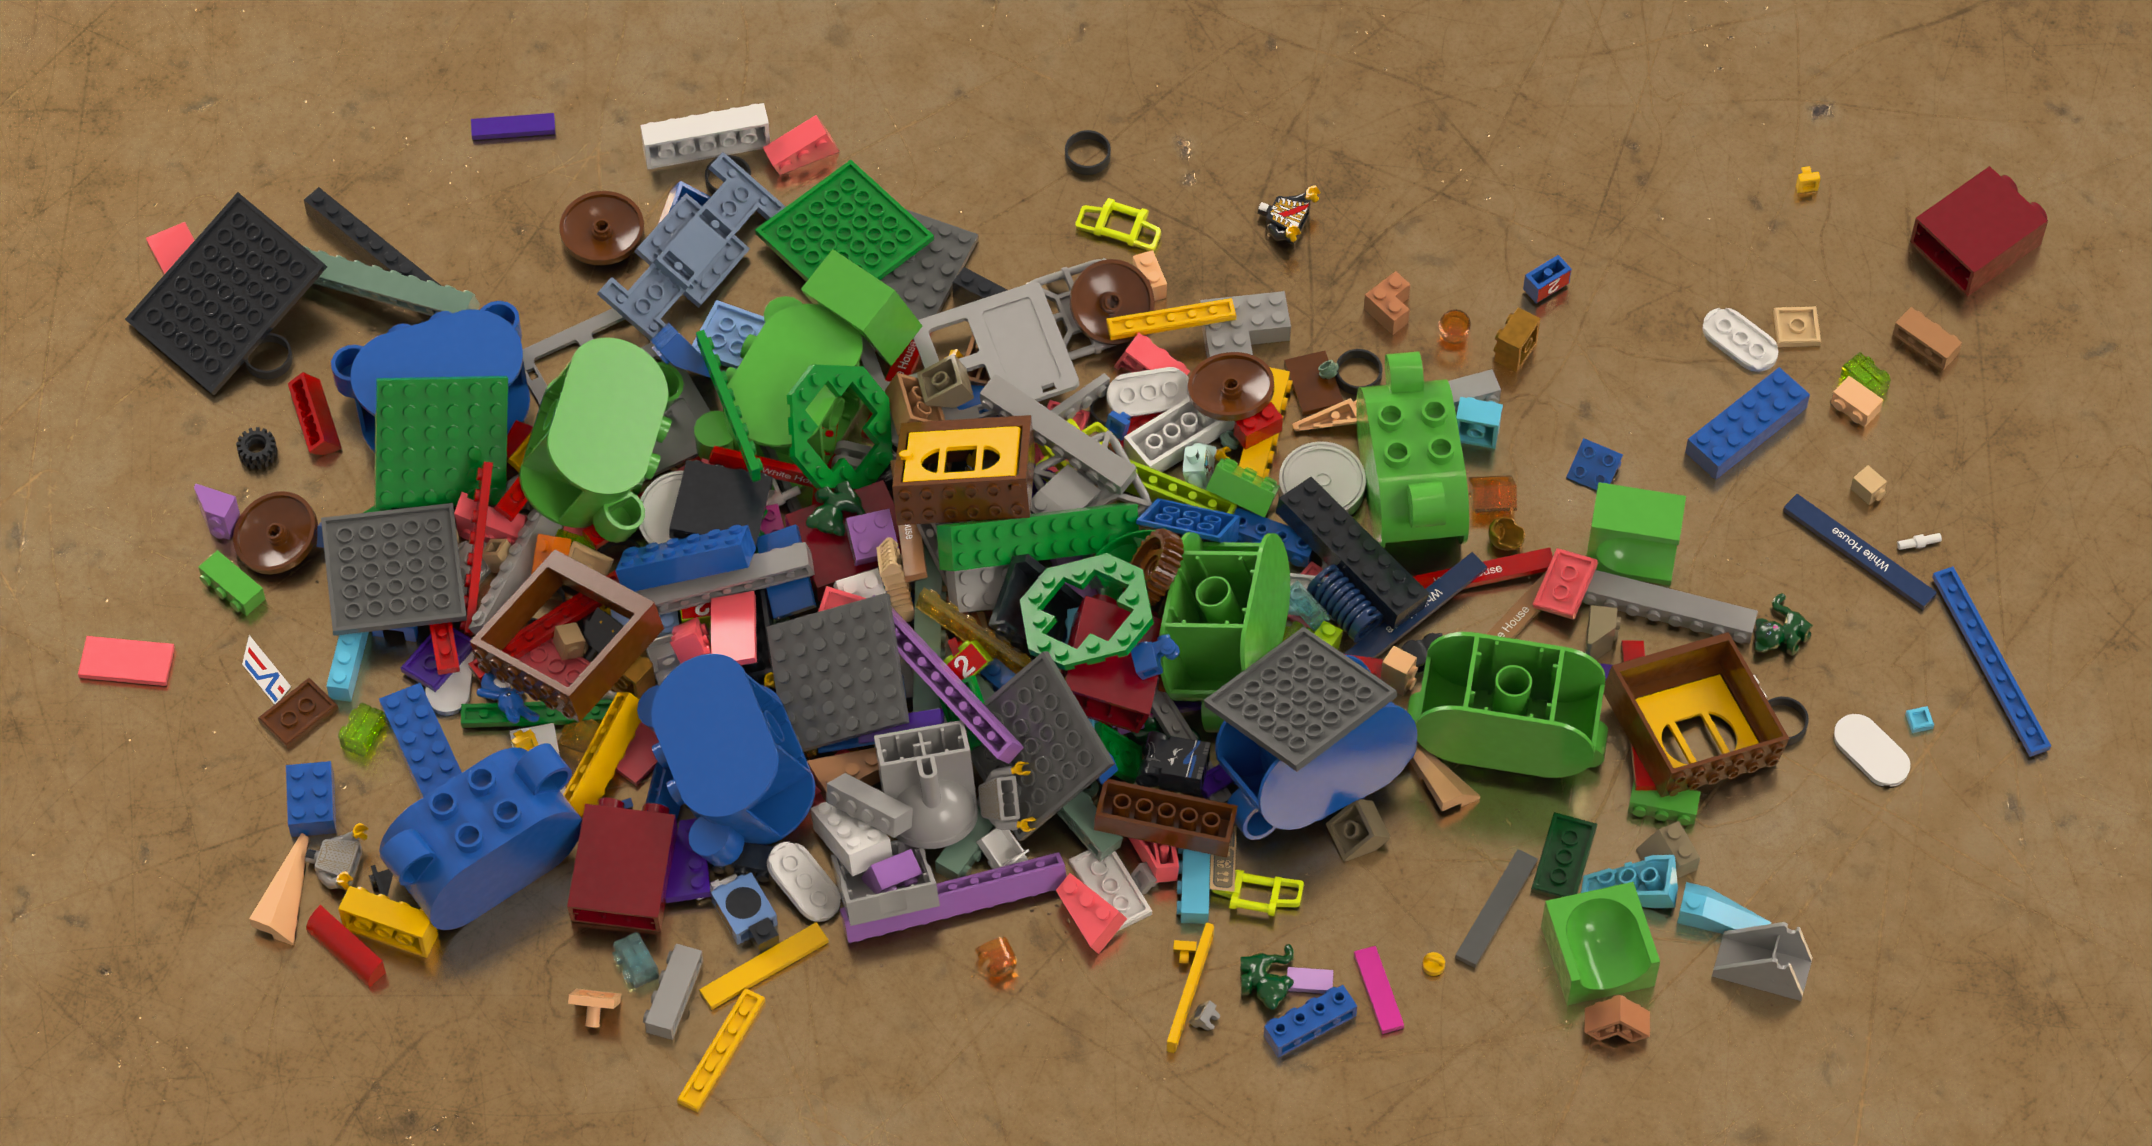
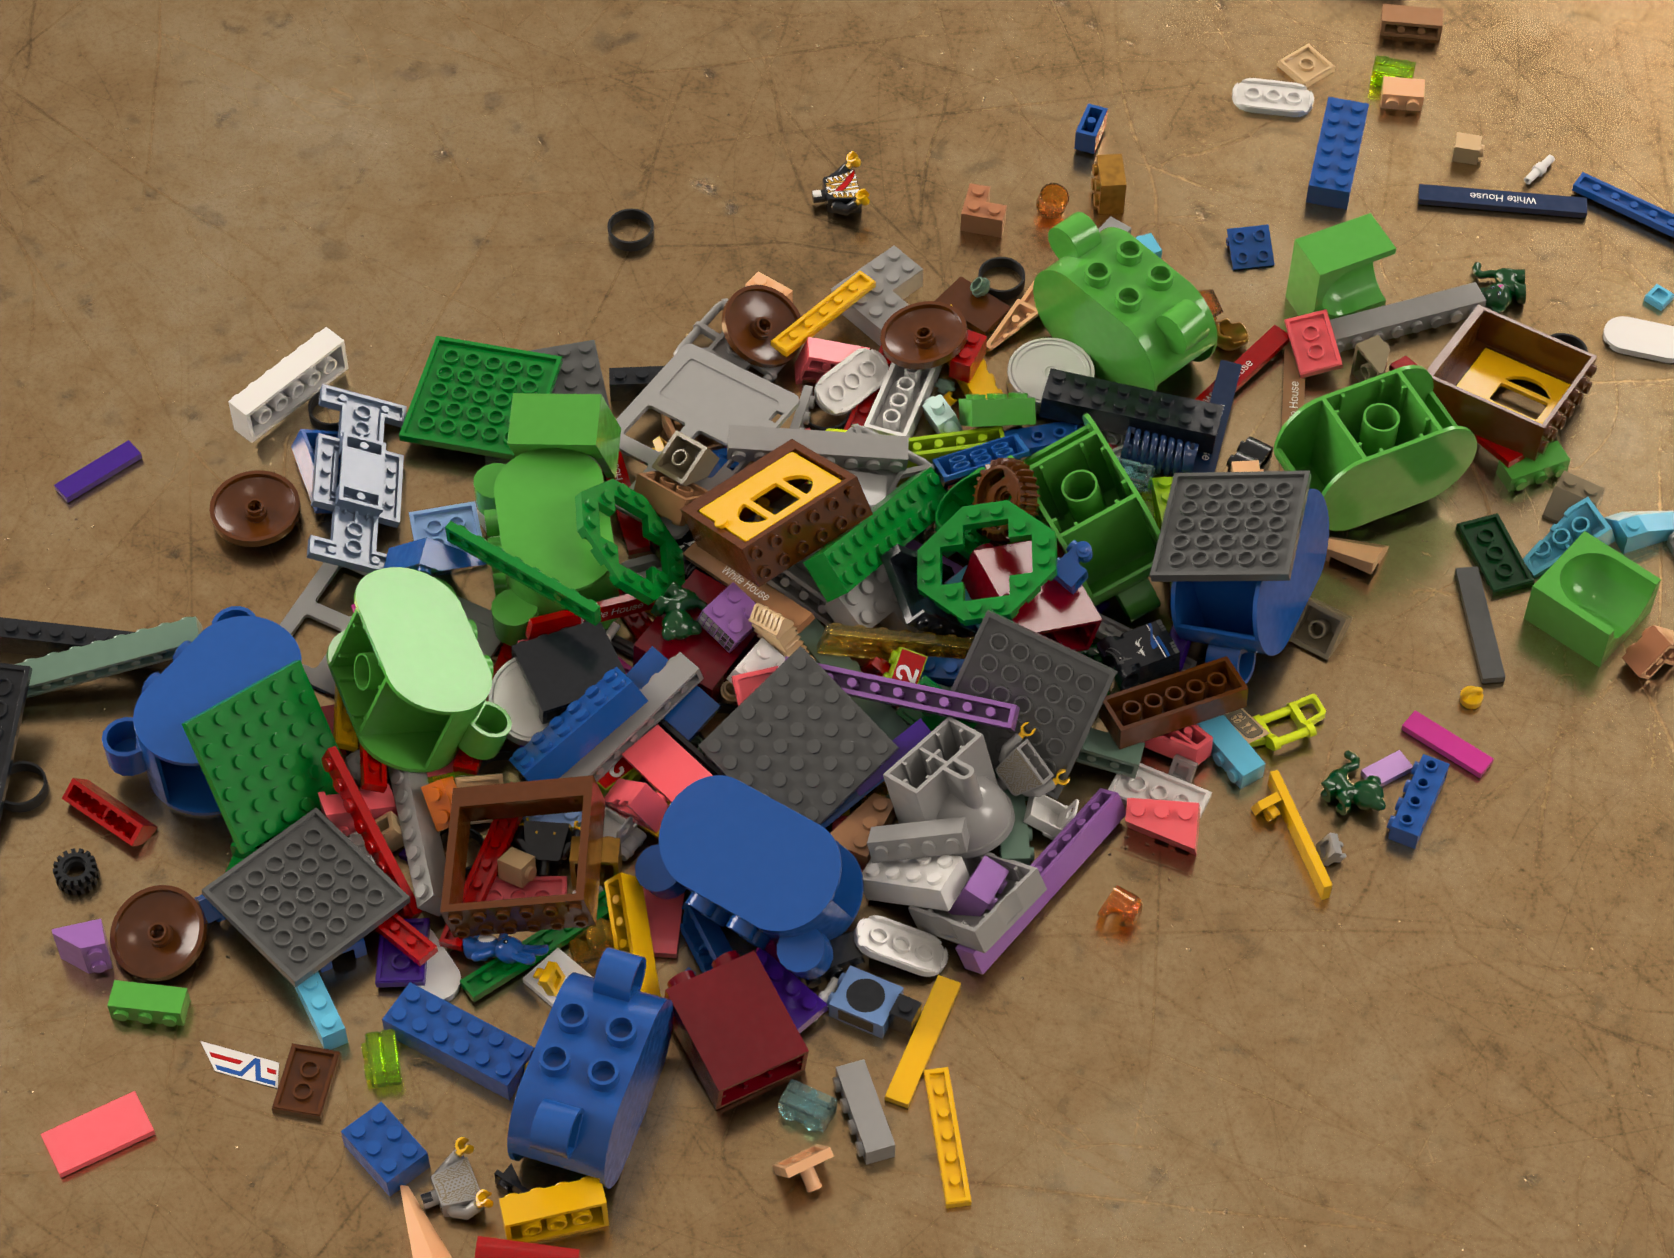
camera: 35 degrees left, 5 degrees down
coral wedge [763,115,840,175] -> none
neon yellow bar [1076,198,1161,252] -> none
blue tile [1105,410,1131,441] -> none

